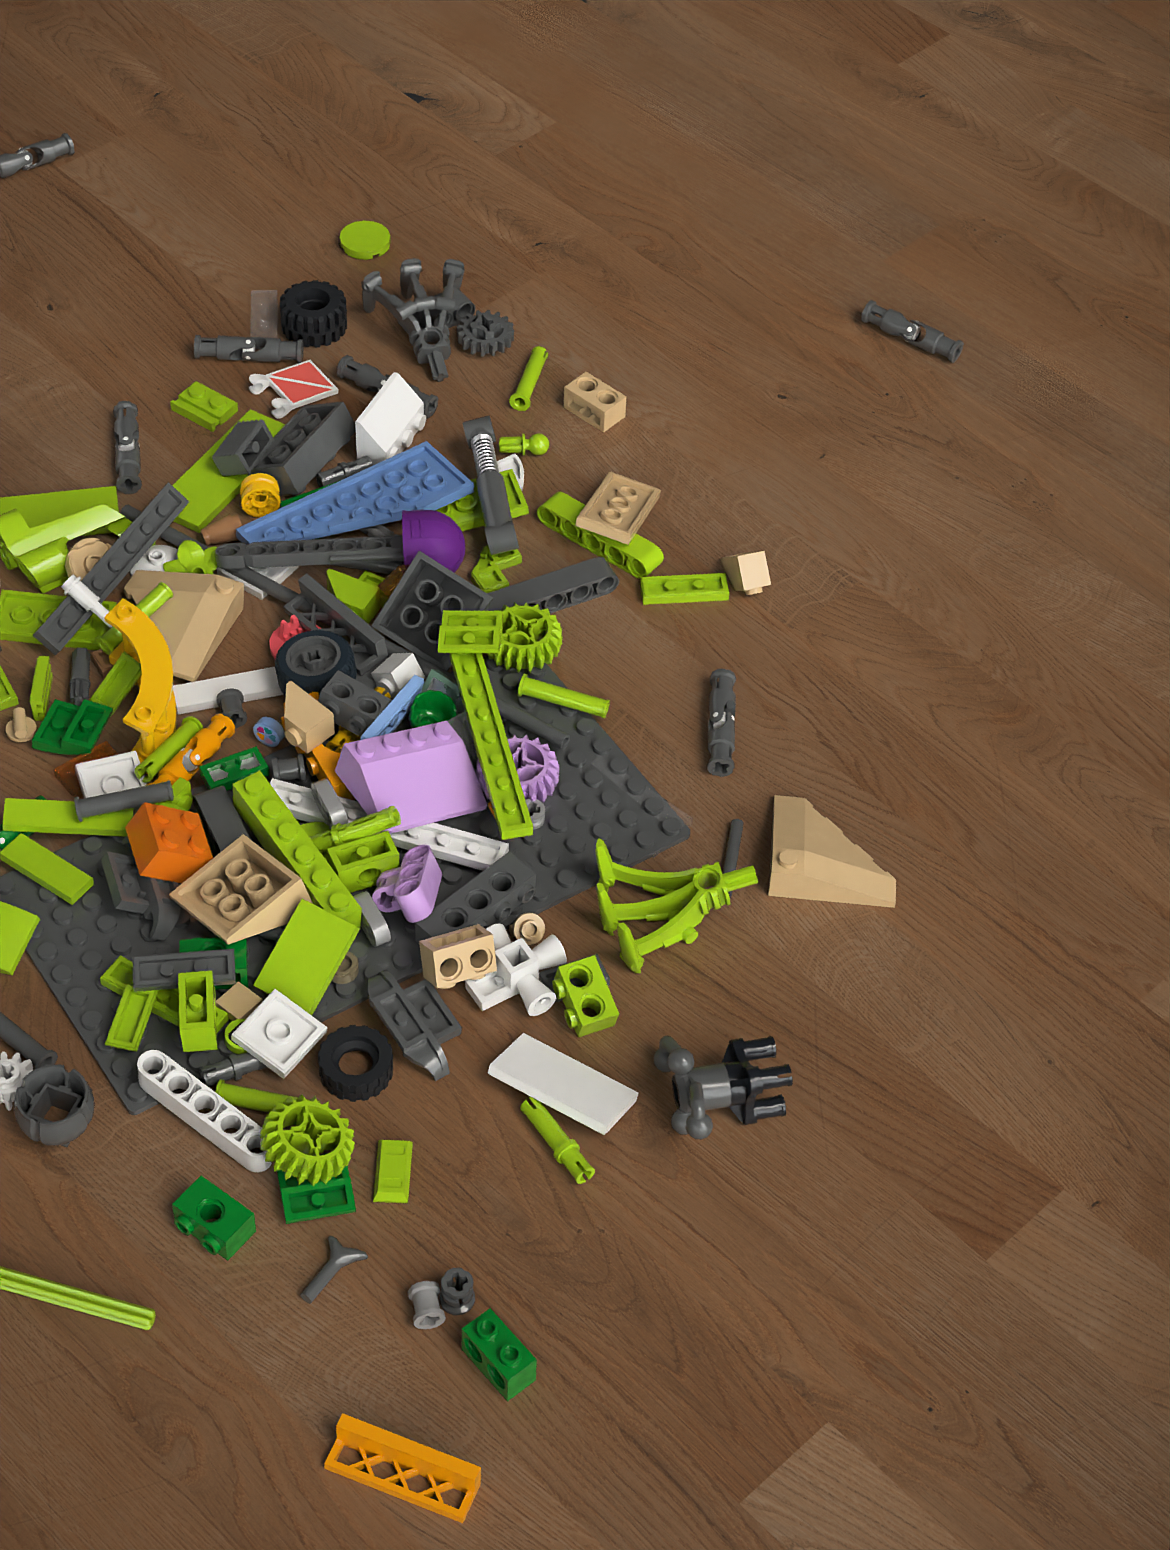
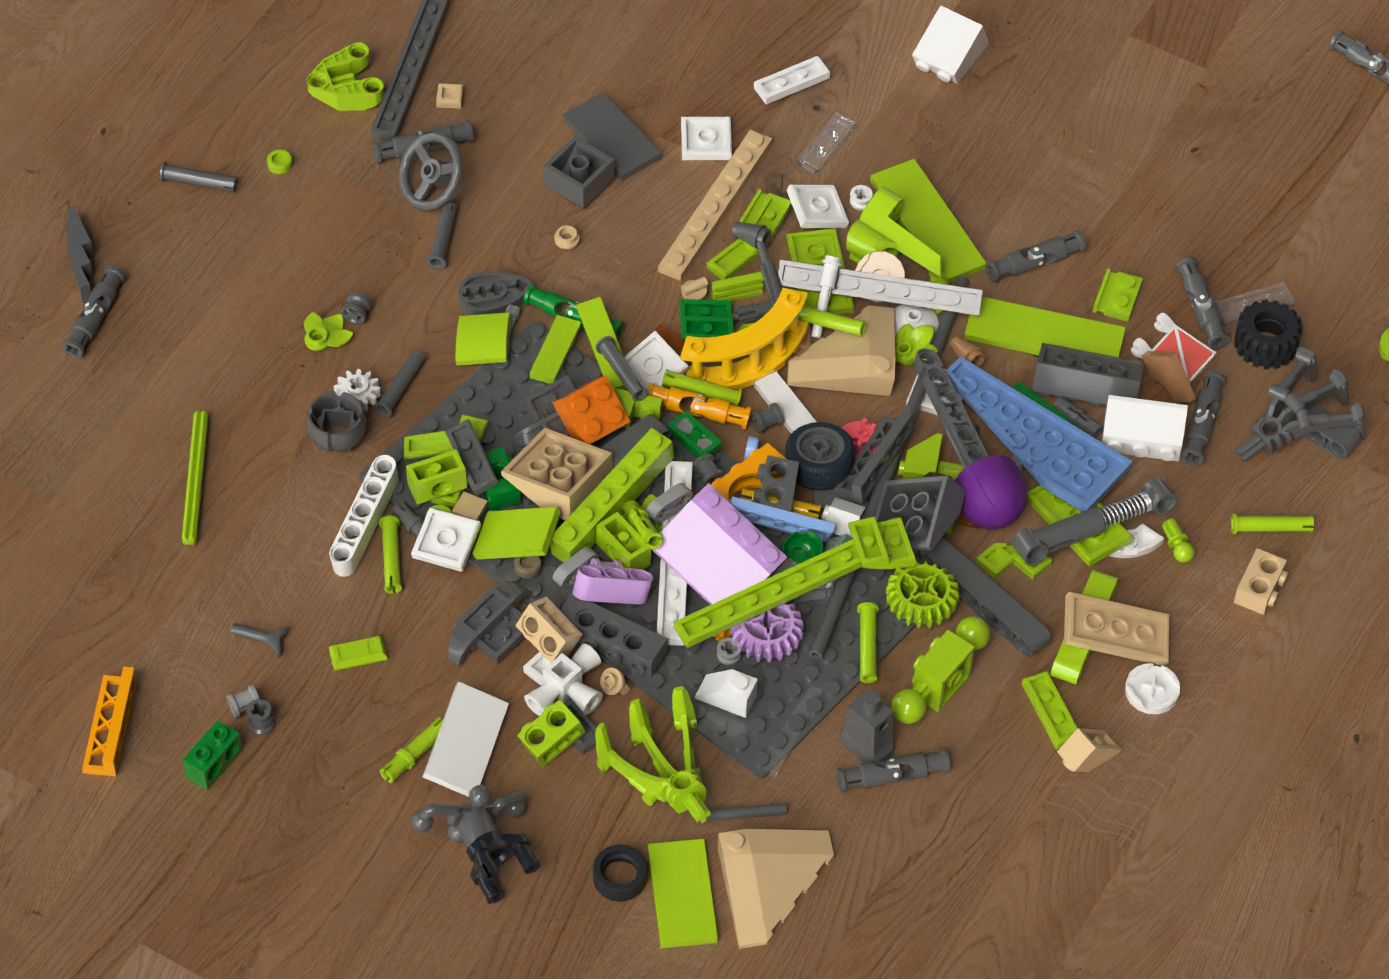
camera: 75 degrees right, 5 degrees up
green brick [172,1176,256,1261] -> none
dark grey brick [212,419,274,476] -> none
yellow wheel [240,473,281,517] -> none
lime gear [260,1094,355,1186] -> none
green slope [277,1153,356,1224] -> none
tan slope [284,681,335,754] -> none
black tyre [318,1025,393,1102] -> none
dark grey gear [457,310,514,357] -> none
none -> black tyre [593,844,647,902]
none -> lime tile [648,839,718,949]
none -> white slope [695,669,758,718]
none -> dark grey axle [757,241,782,307]
none -> dark grey piece [839,690,894,763]
none -> lime brick [891,616,990,724]
none -> white tile [1125,663,1180,714]
none -> medium nougat tile [1141,351,1196,403]

